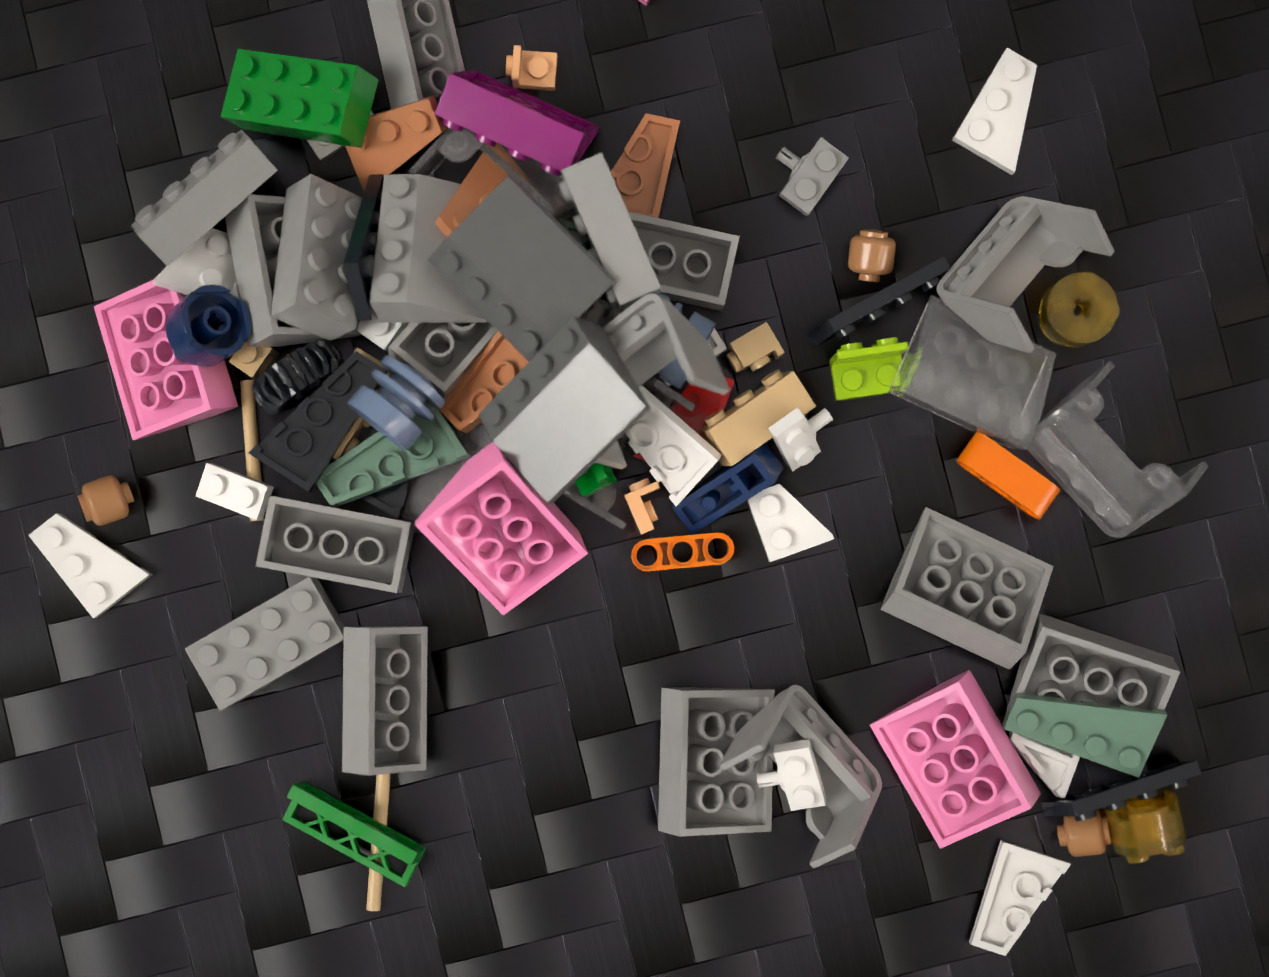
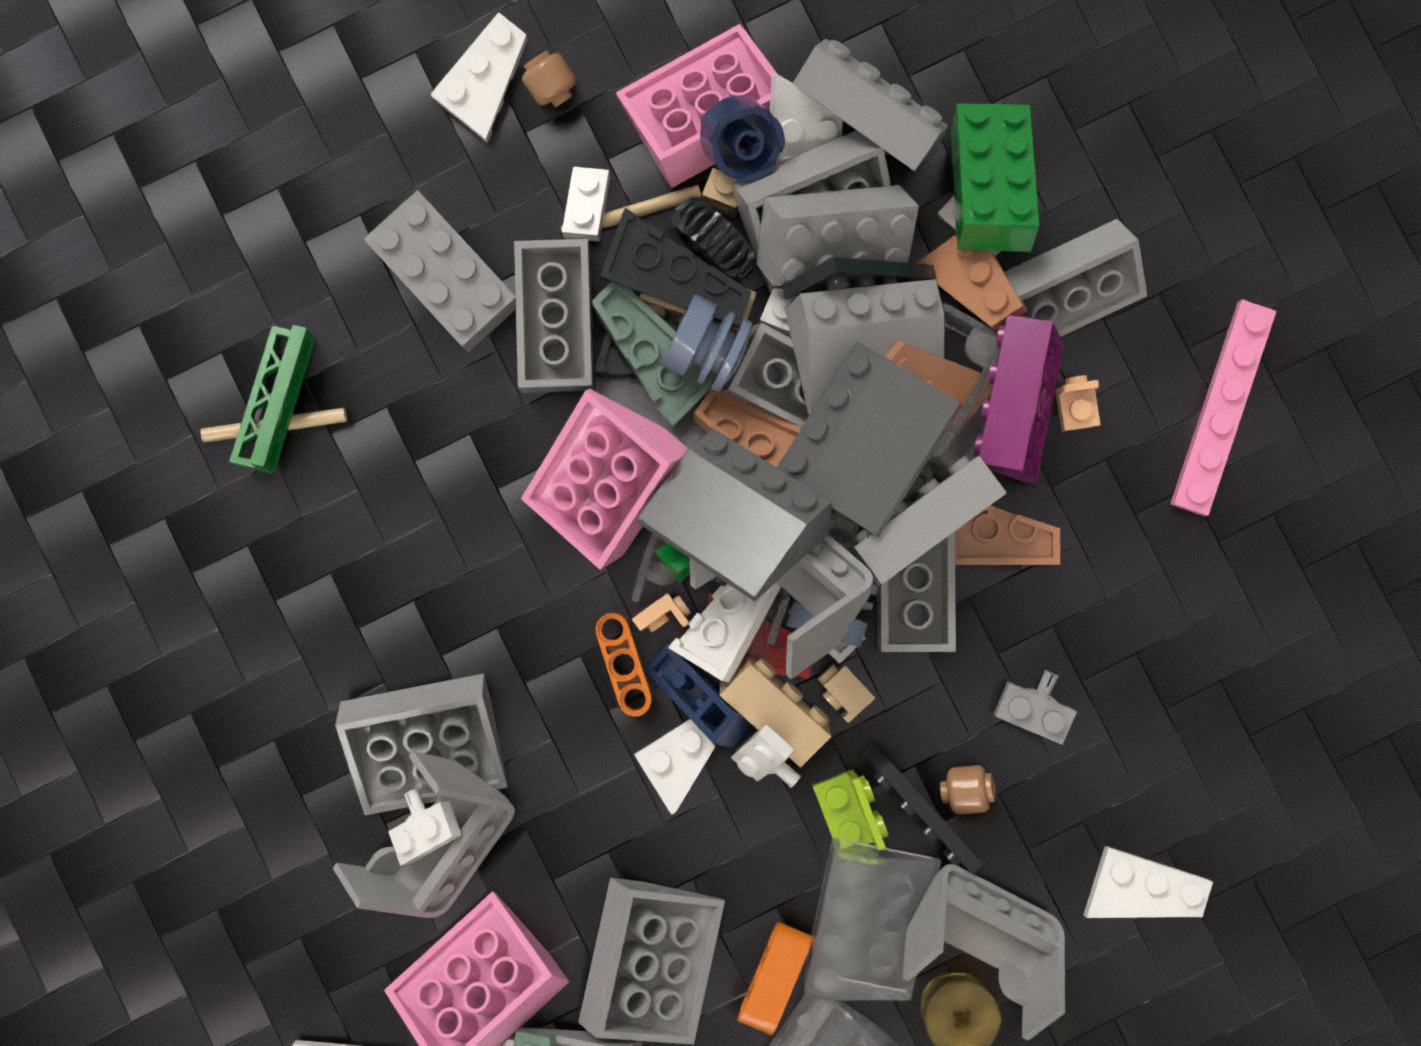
camera: 80 degrees right, 0 degrees up
light grey brick [342,626,428,776] -> none

